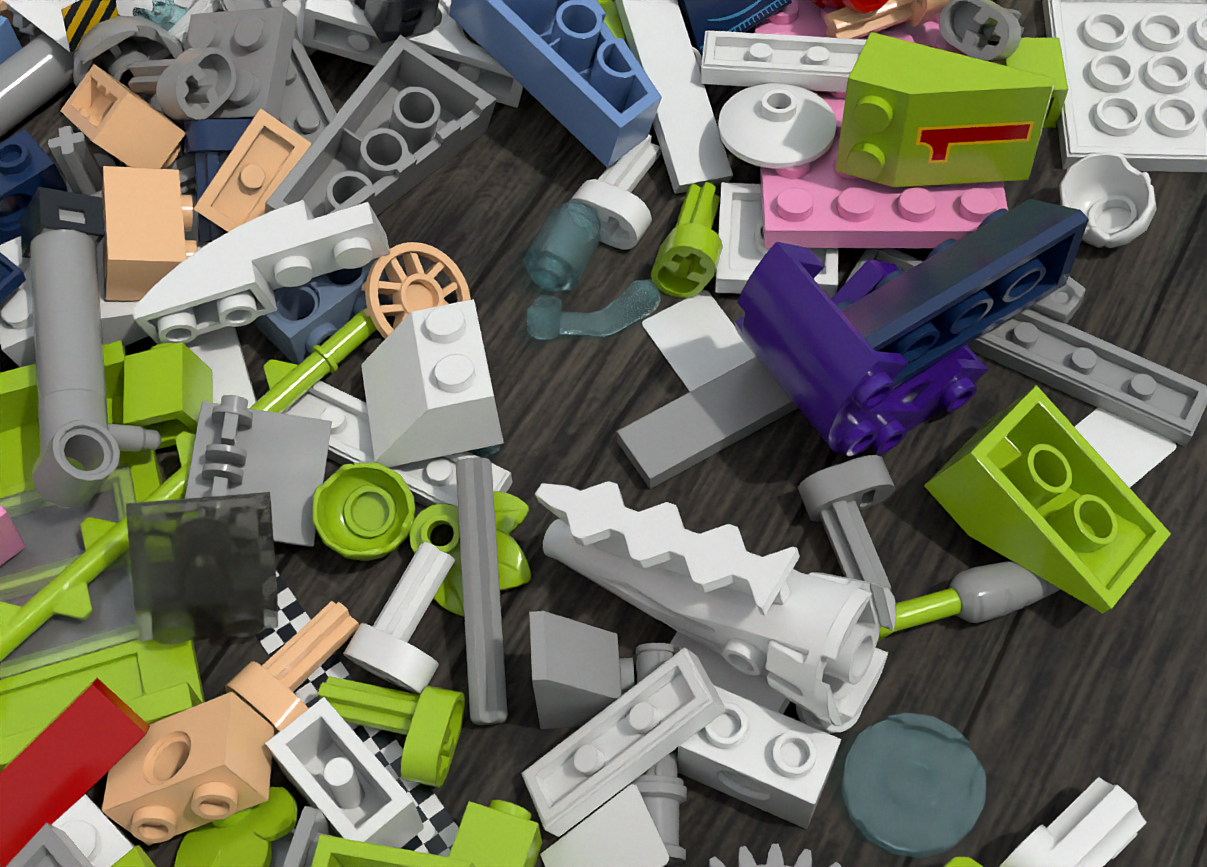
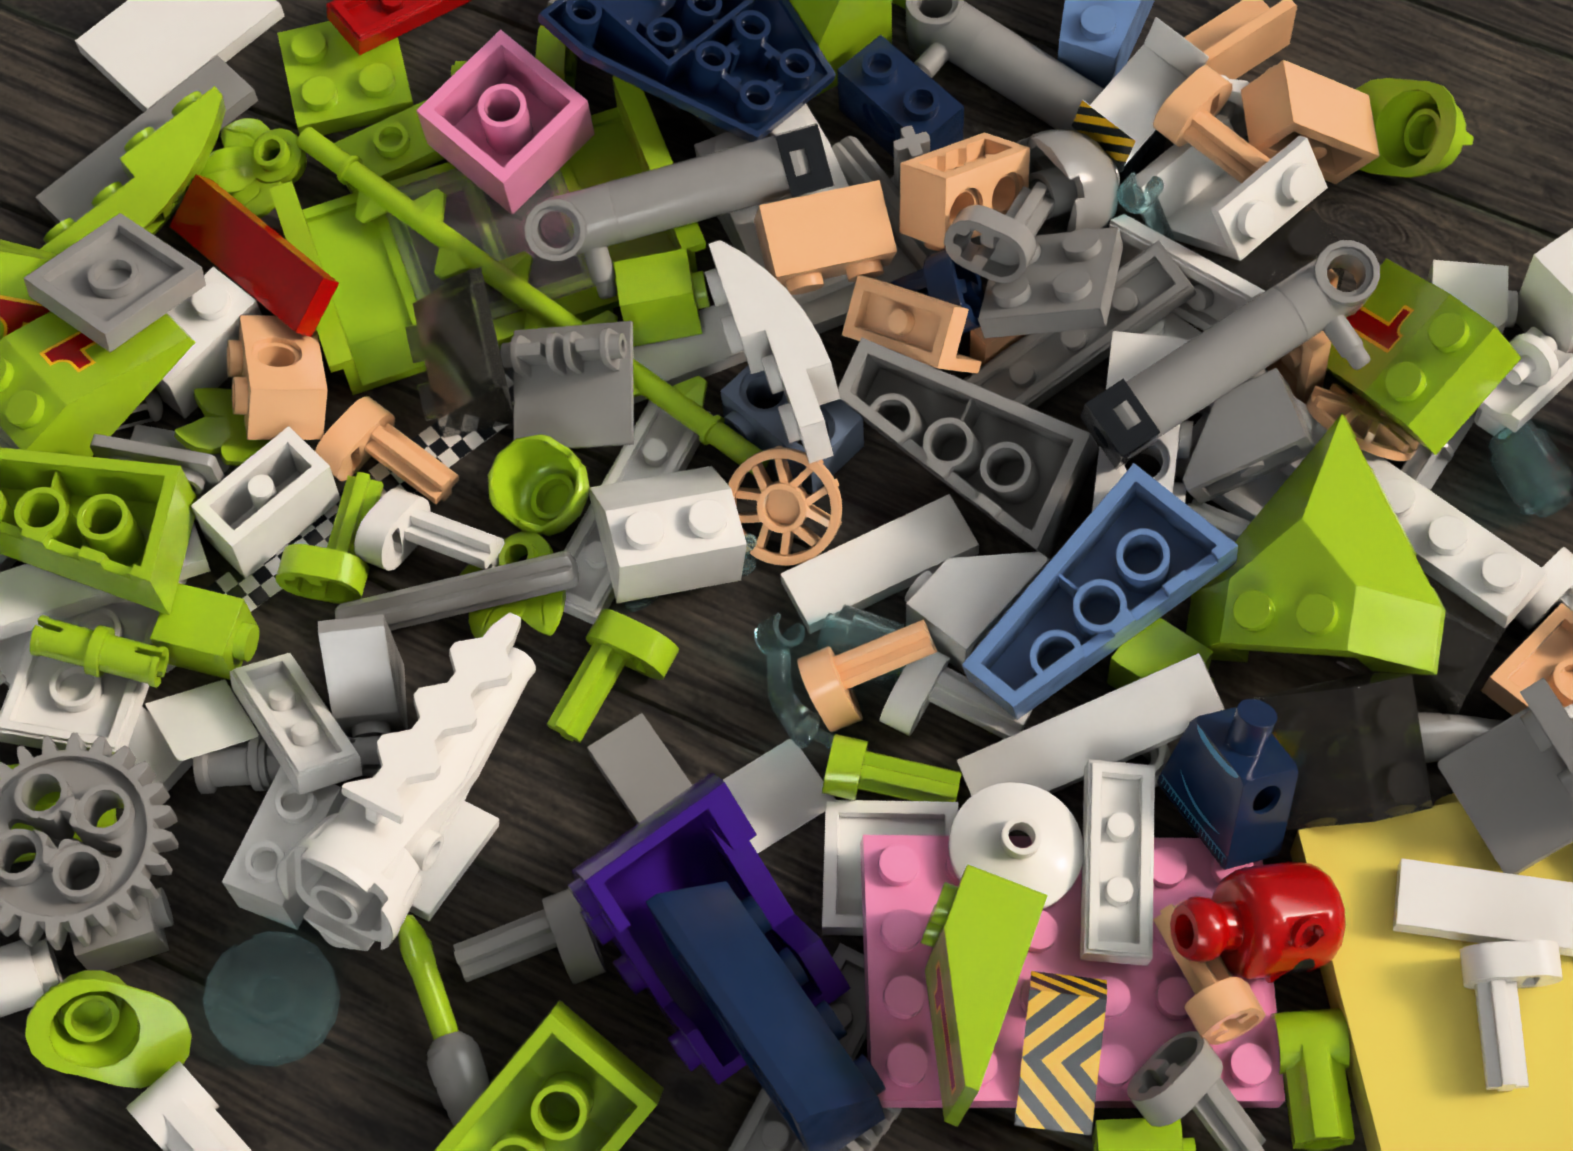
camera: 90 degrees right, 5 degrees up
none -> lime piece [547,608,679,743]
none -> white tile [781,494,979,634]
none -> light nougat piece [797,619,937,732]
none -> white slope [905,552,1049,674]

